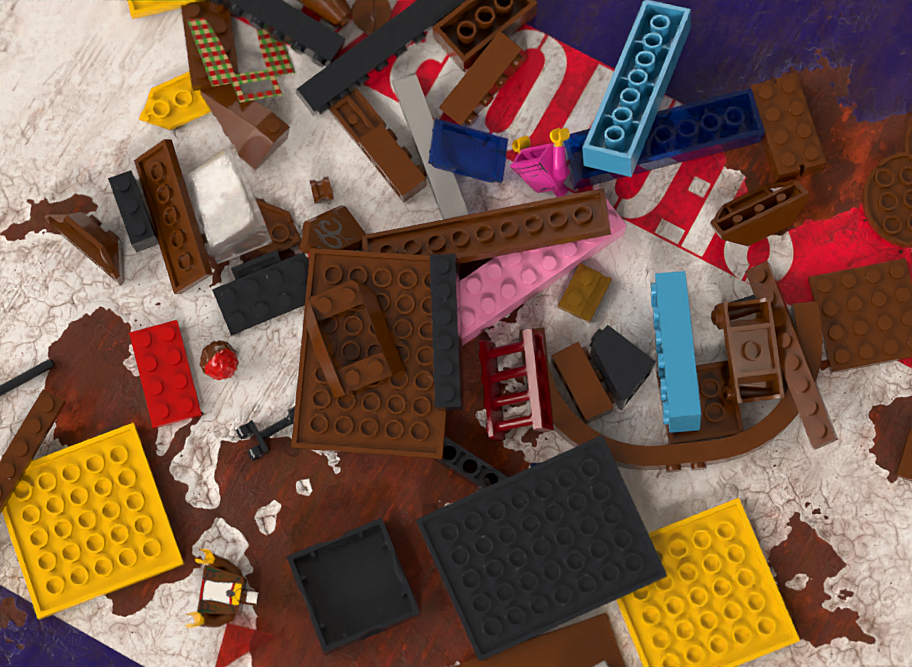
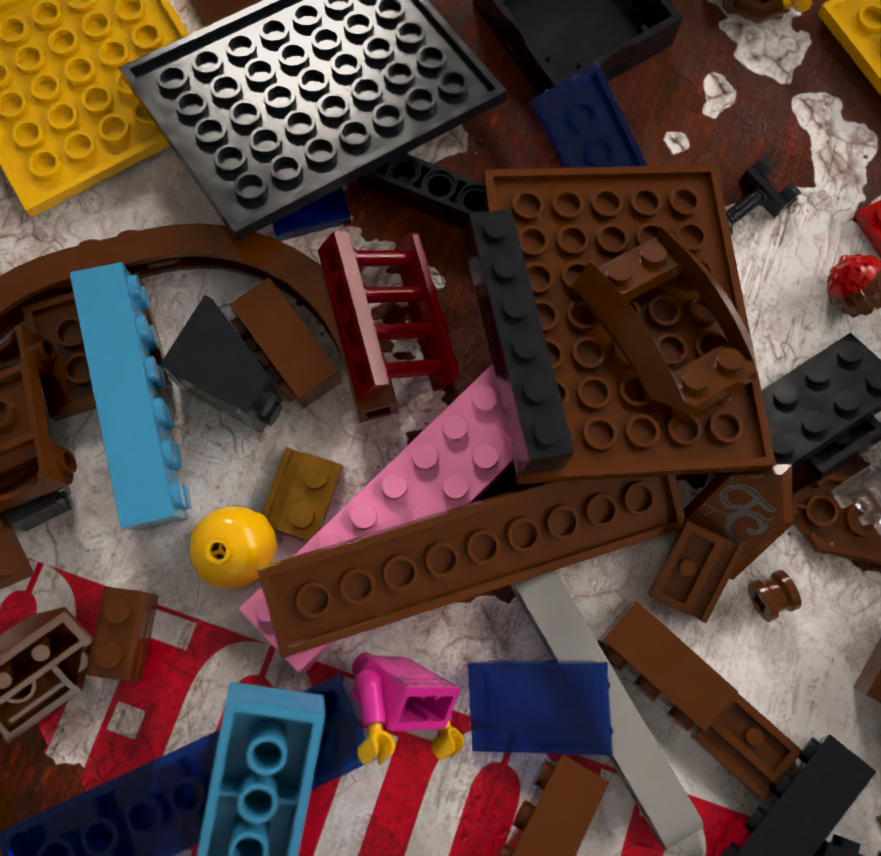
camera: 165 degrees right, 0 degrees up
none -> reddish brown brick [85,586,159,681]
none -> yellow cylinder [188,505,277,590]
none -> clear blue tile [529,62,648,168]
none -> reddish brown plate [648,519,745,623]

